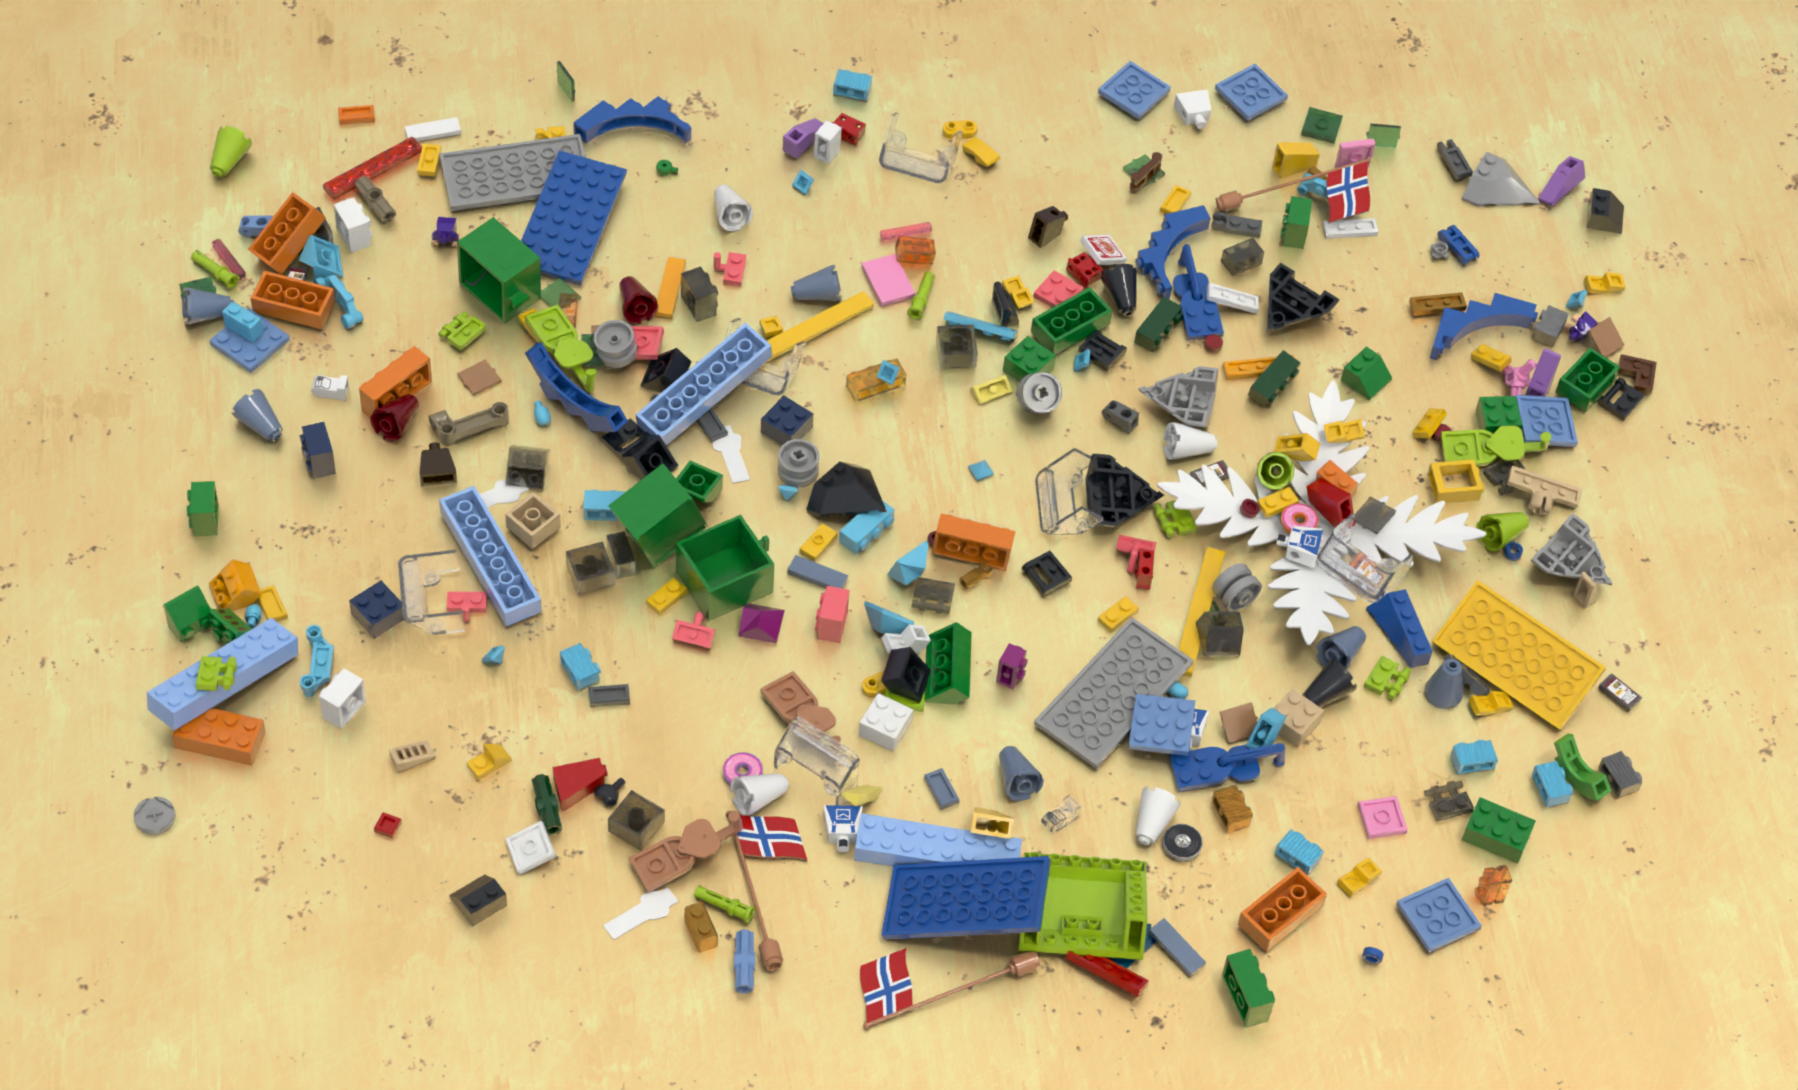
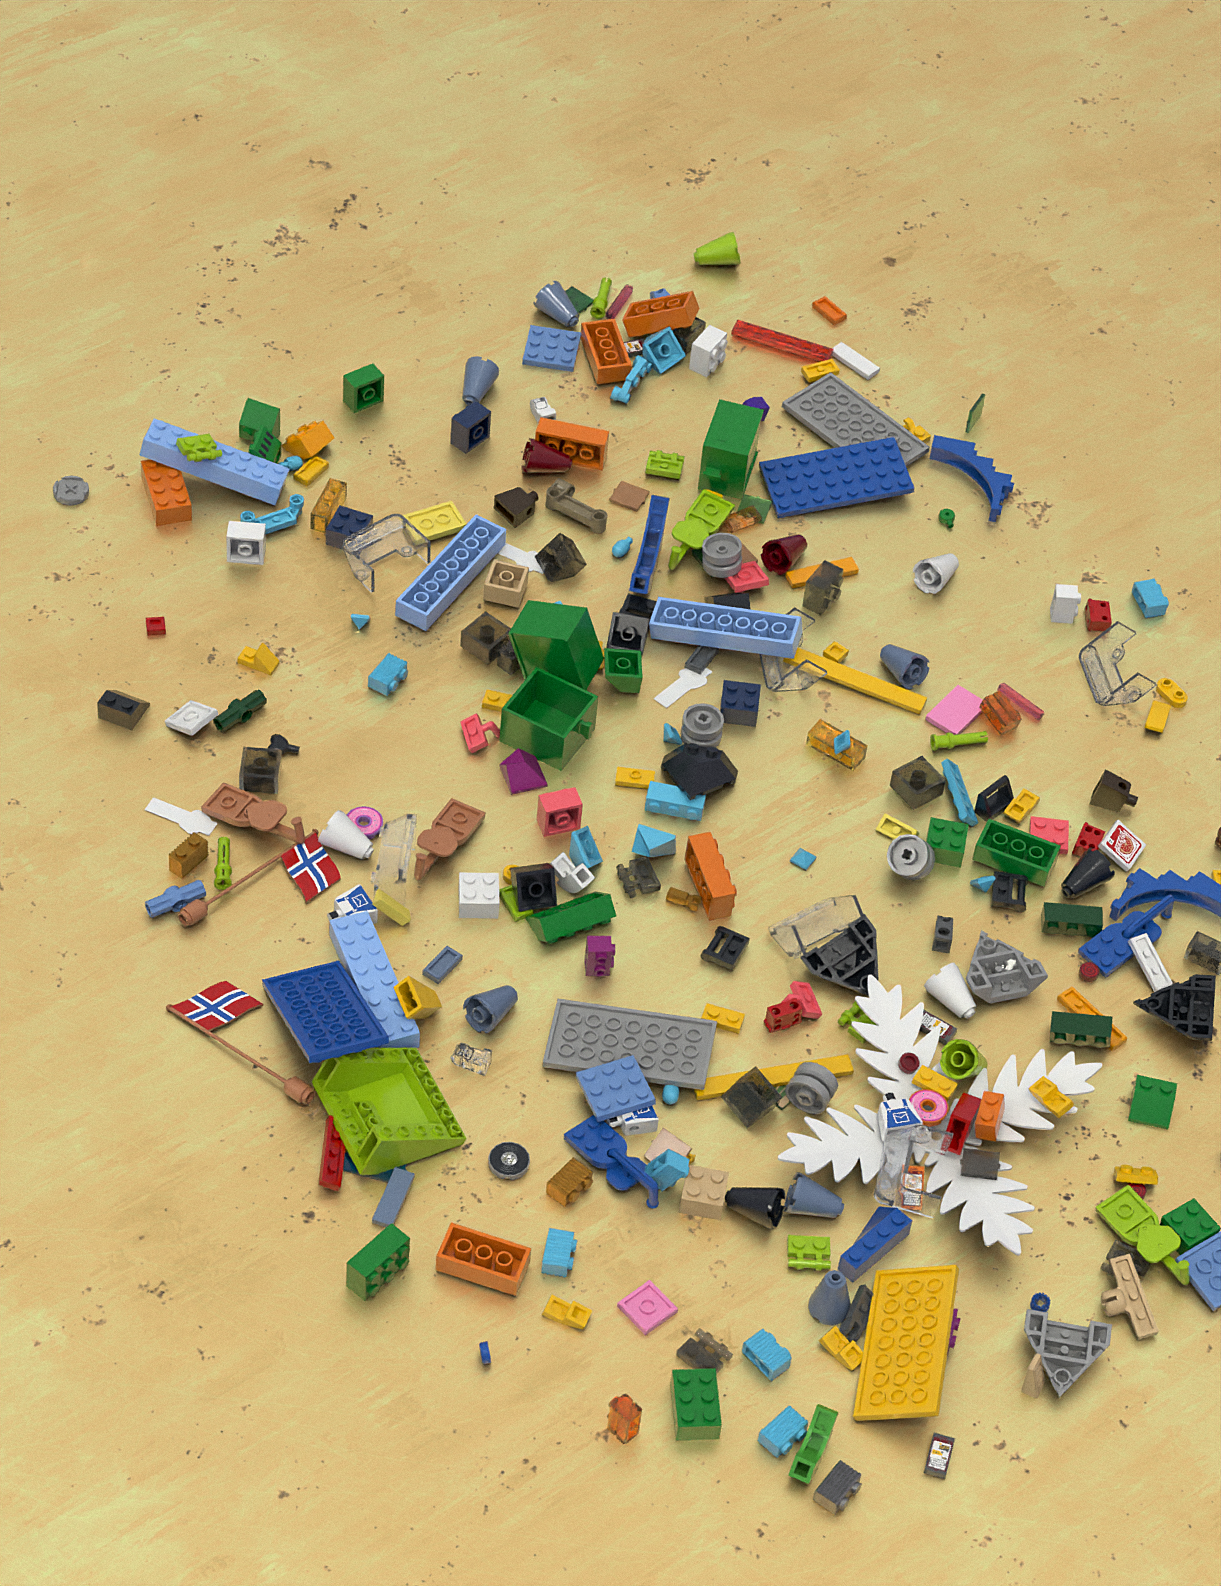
camera: 60 degrees right, 5 degrees down
medium azure brick [223,302,264,342] -> none
dark tan piece [355,176,396,223] -> none
tan slope [389,740,435,772] -> none
coral plate [447,591,487,622] -> none
red slope [552,758,608,811] -> none
dark grey tile [589,684,630,707] -> none
coral plate [713,252,747,287] -> none
medium lavender slope [783,118,824,159] -> none
sand blue tile [787,555,848,589] -> none
medium azure slope [792,170,814,195] -> none
white cone [1135,787,1181,845] -> none
yellow slope [1274,433,1320,462] -> none
medium blue plate [1396,877,1482,953] -> none
yellow window [1427,459,1484,503] -> none
lime cone [1476,512,1529,552] -> none
none -> clear yellow brick [310,478,347,533]
none -> light yellow plate [402,501,466,544]

